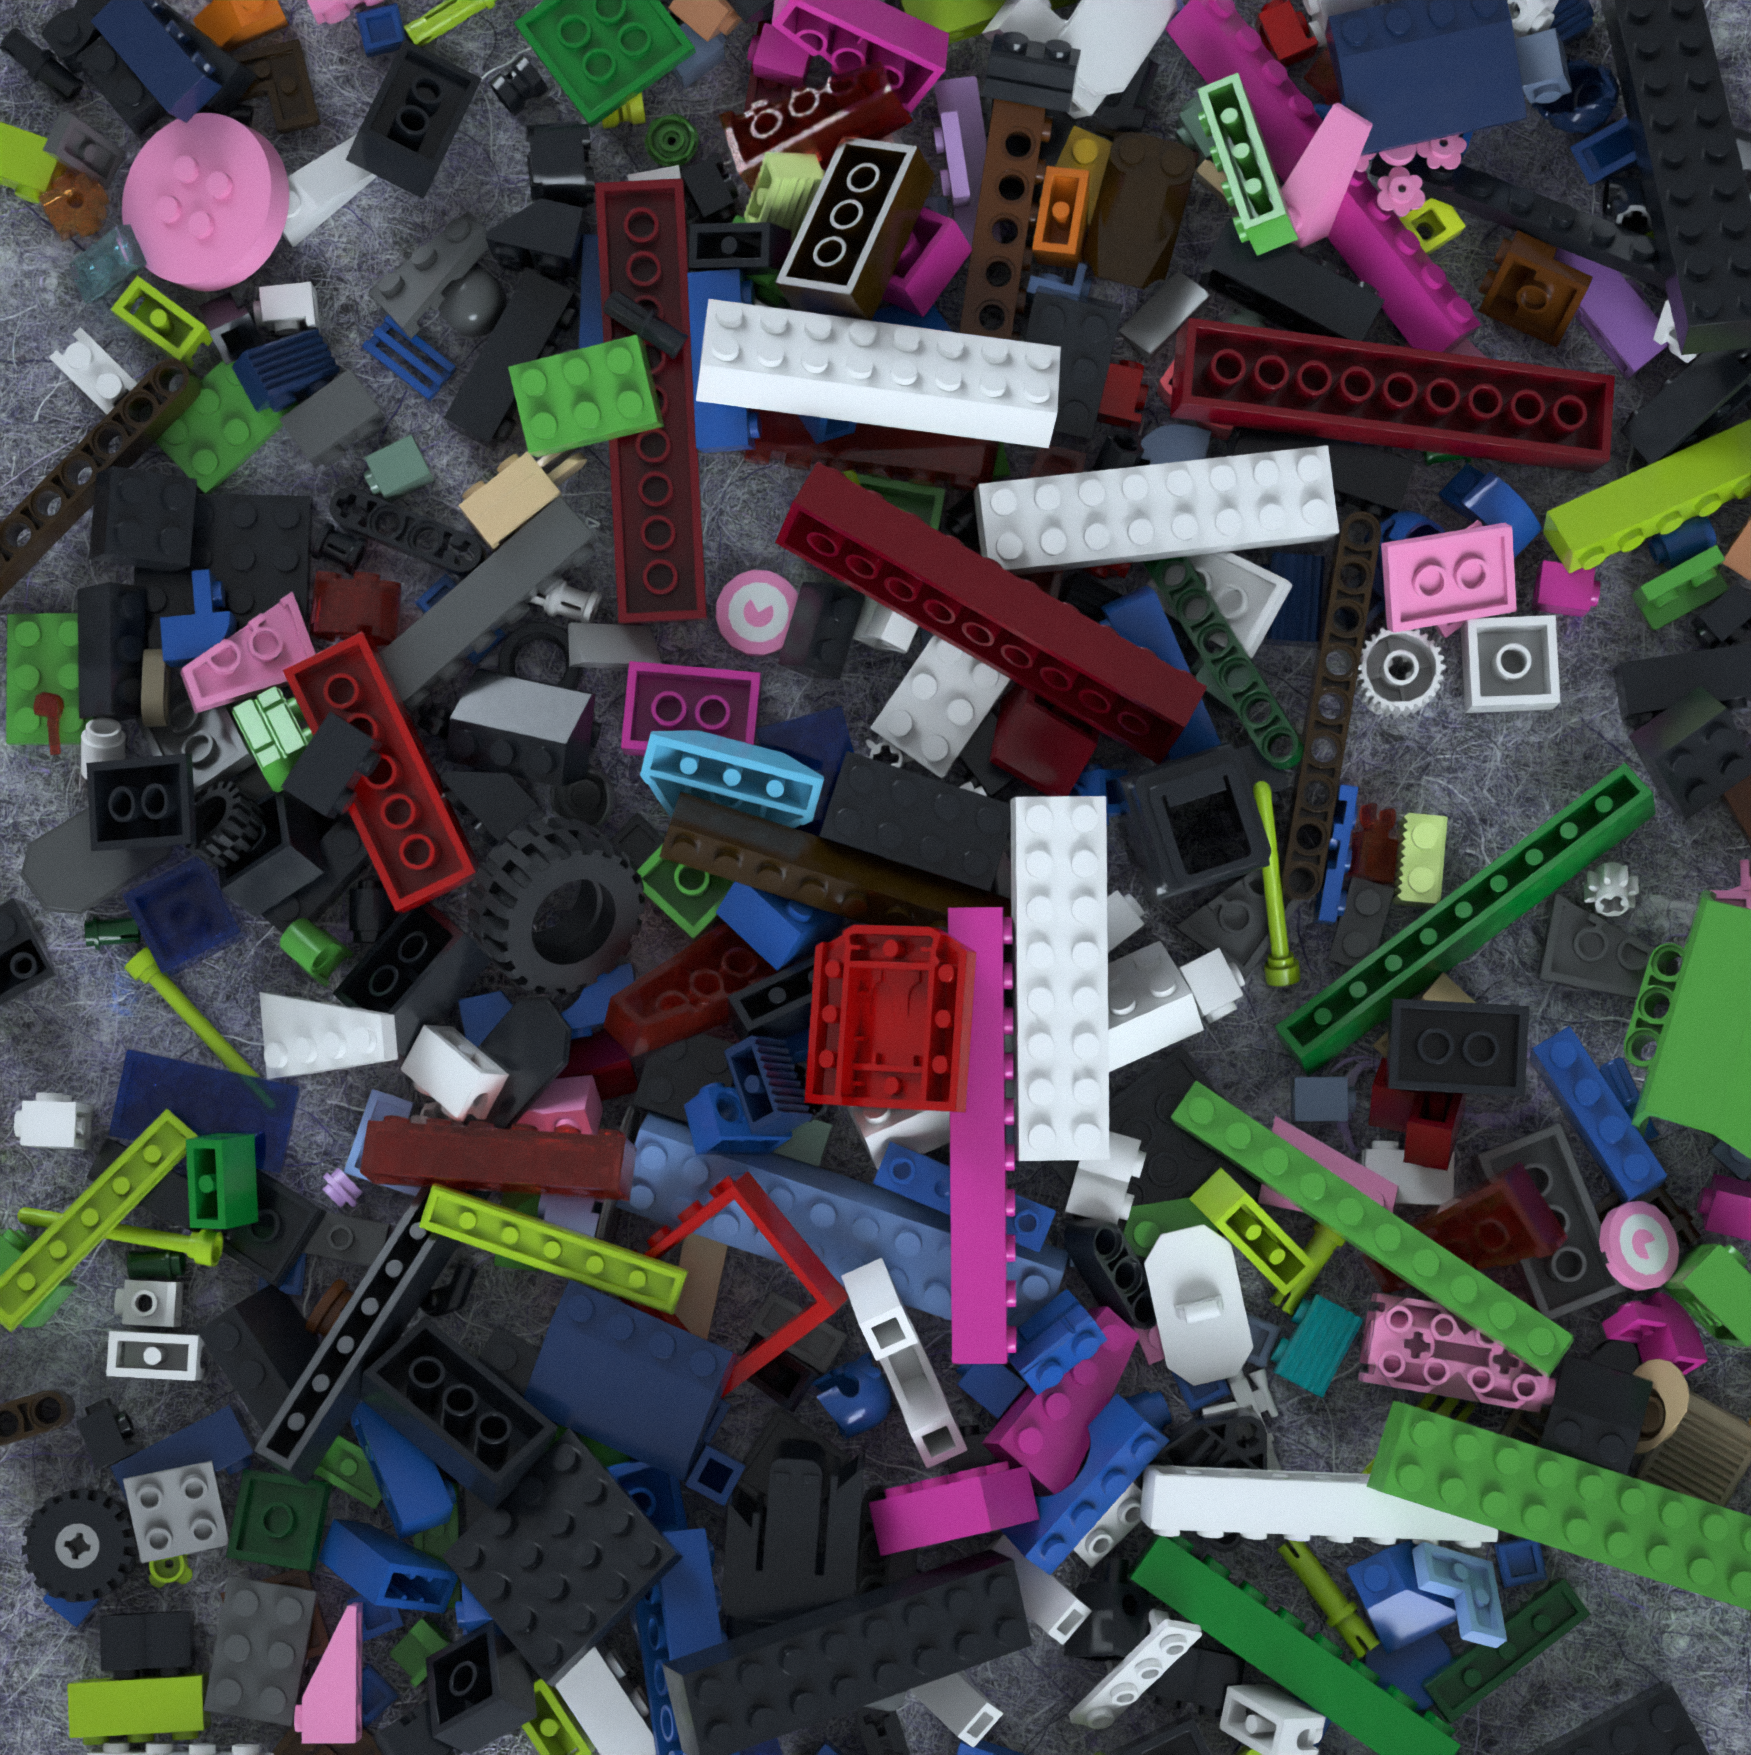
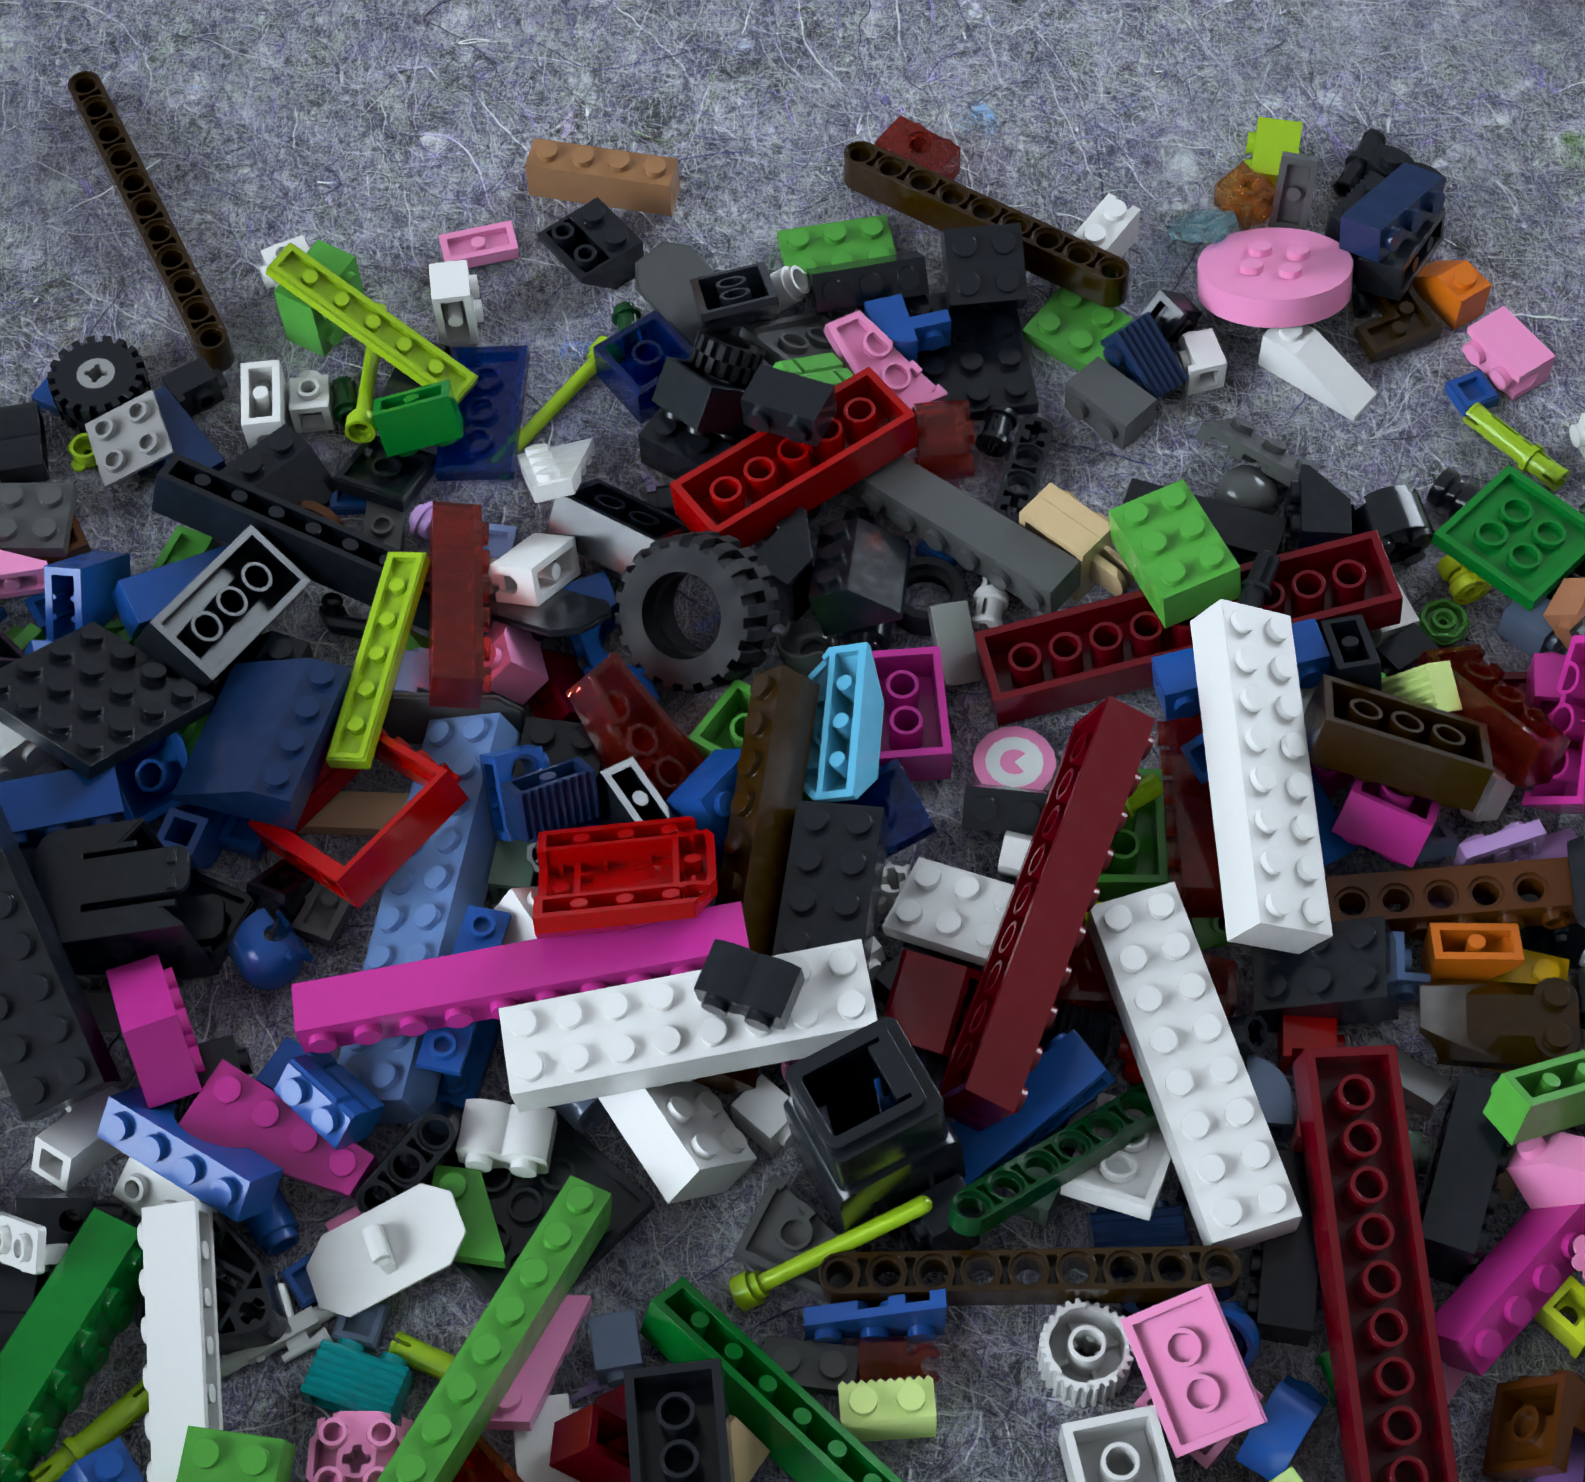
camera: 80 degrees right, 25 degrees down
clear red hand [34,692,64,755] -> none
lime brick [111,275,213,369] -> none
dark tan beam [141,649,171,727] -> none
dark green plate [226,1469,332,1572] -> none
bright green piece [280,918,354,987] -> none
black slope [346,39,482,199] -> none
blue tile [362,315,457,402] -> none
sand green brick [363,435,435,502] -> none
white arch [841,1257,968,1469] -> none
white brick [1178,948,1245,1024] -> none
lime brick [1189,1167,1316,1296] -> none
none -> black brick [694,939,805,1032]

